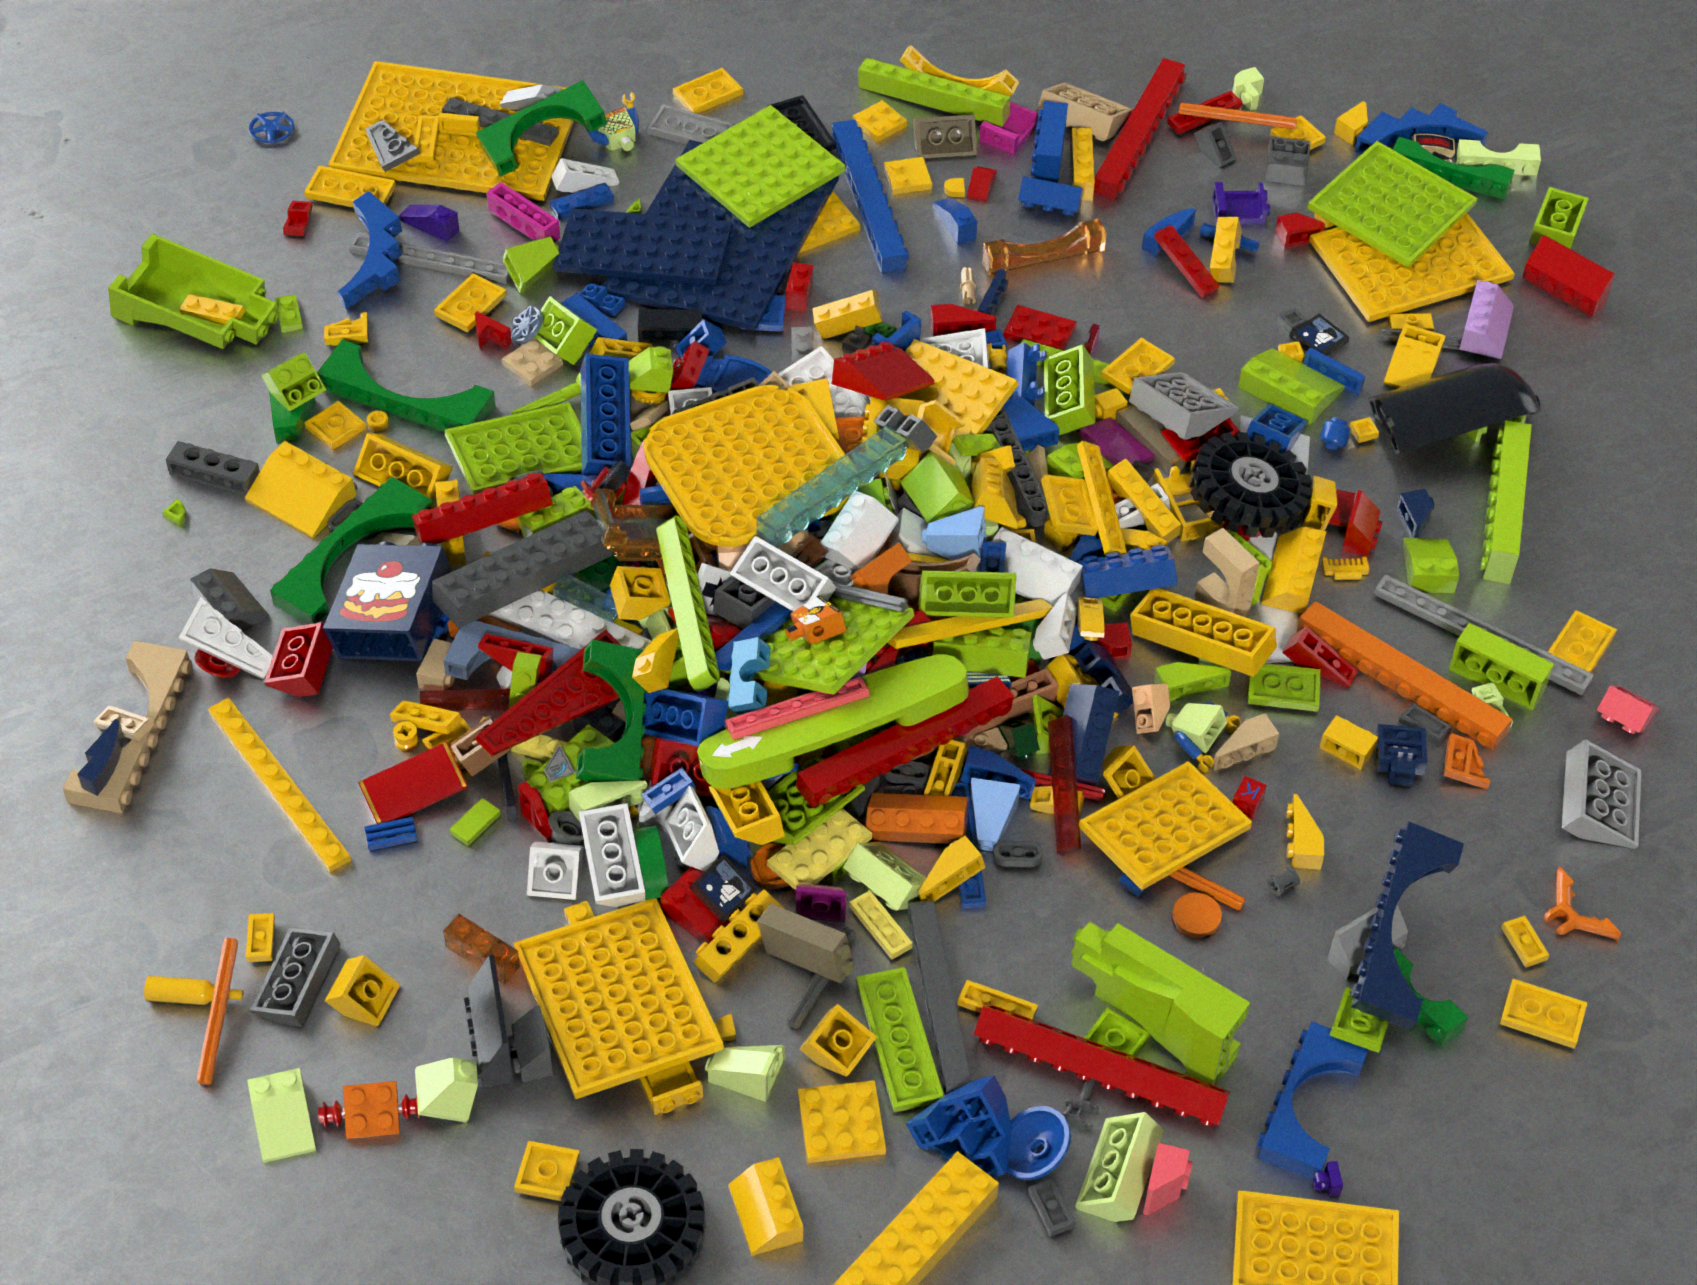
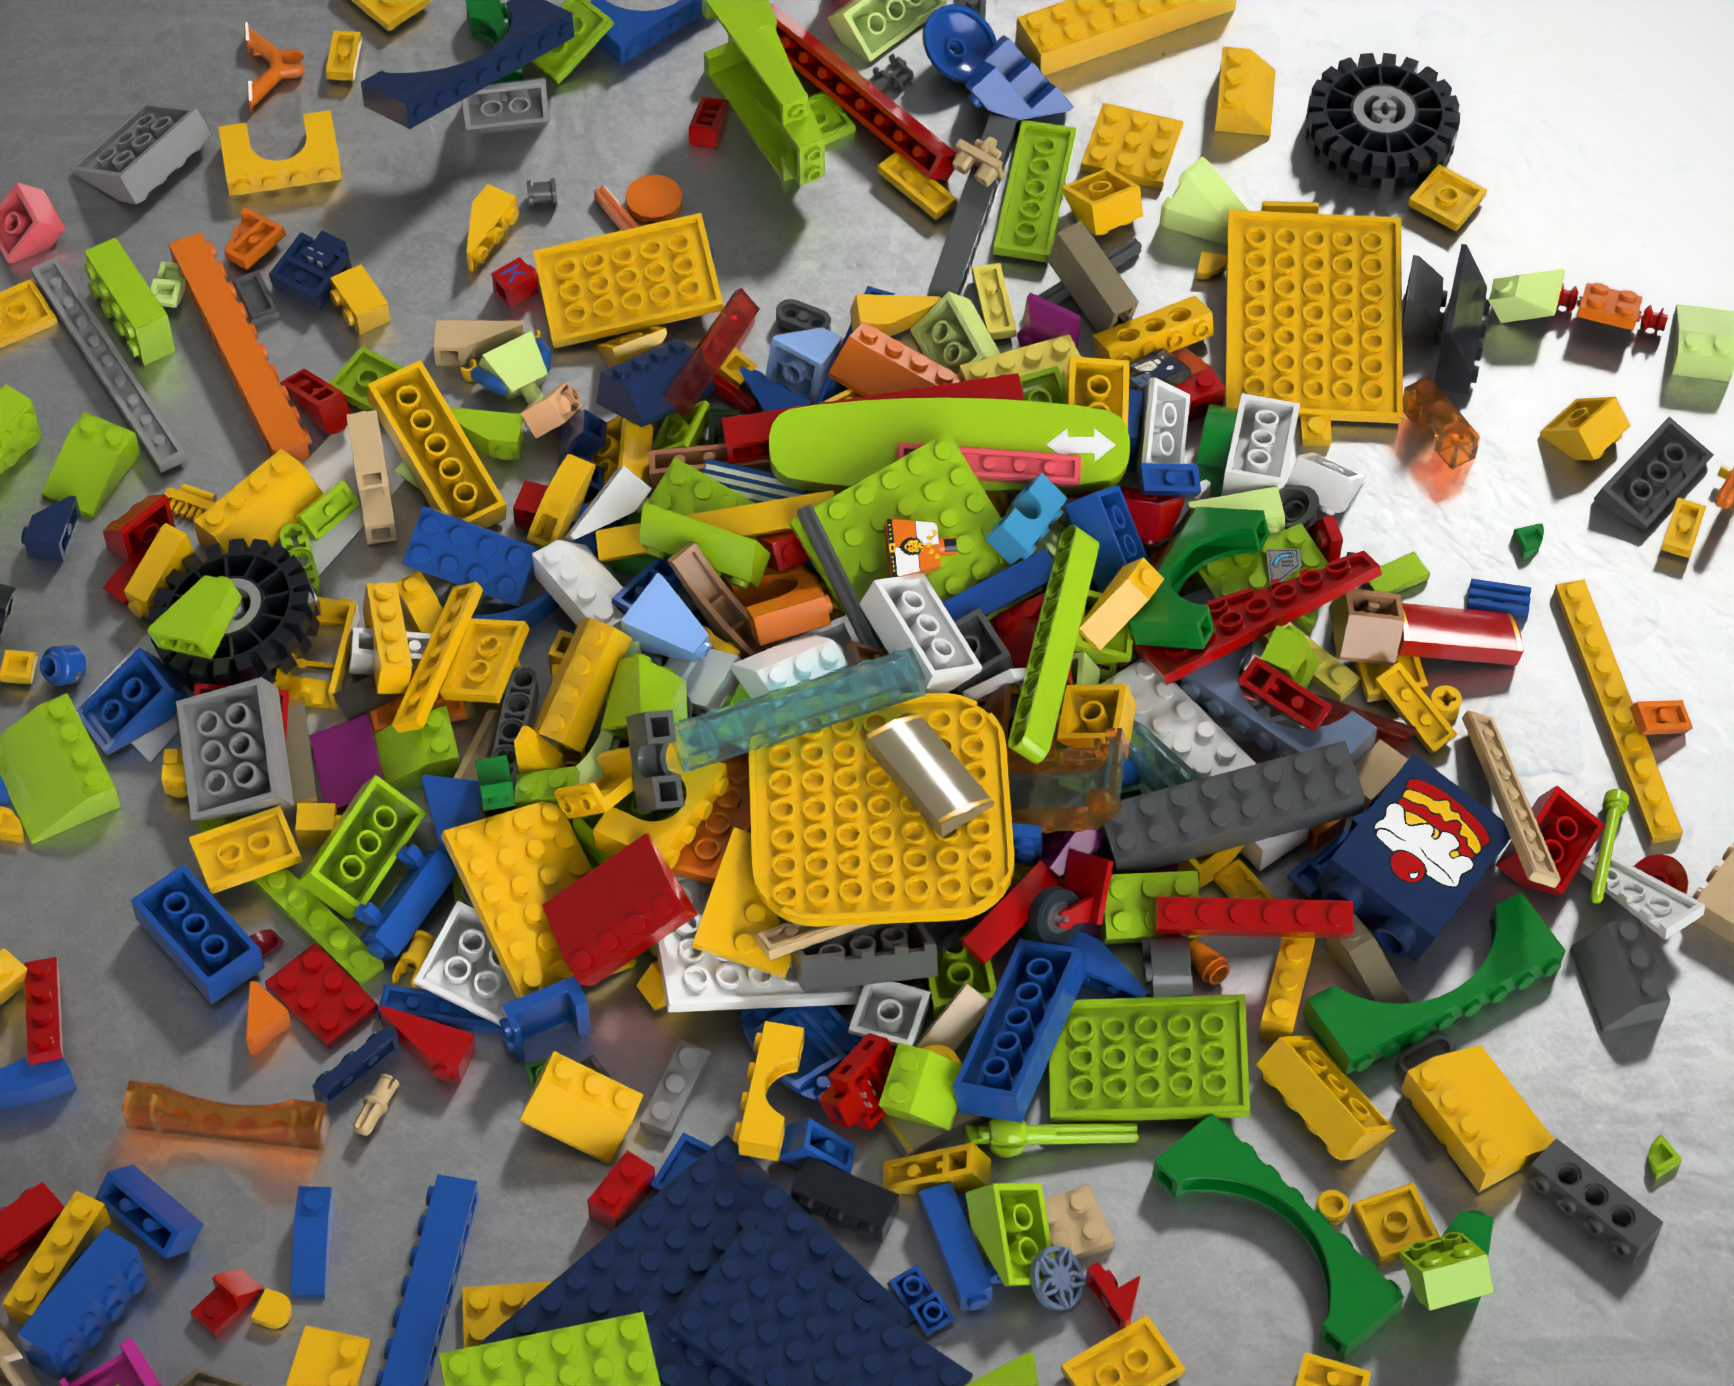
camera: 155 degrees left, 5 degrees up
none -> blue brick [131,864,265,1005]
none -> lime slope [147,575,242,659]
none -> yellow arch [218,110,342,196]
none -> orange slope [246,981,291,1055]
none -> green brick [475,755,516,811]
none -> yellow arch [733,1021,804,1161]
none -> dark tan slope [866,713,994,838]
none -> tan hips [952,137,1006,187]
none -> tan tile [1462,710,1561,888]
none -> green tile [1513,523,1544,559]
none -> lime piece [1590,789,1629,904]
none -> orange plate [1629,700,1693,735]

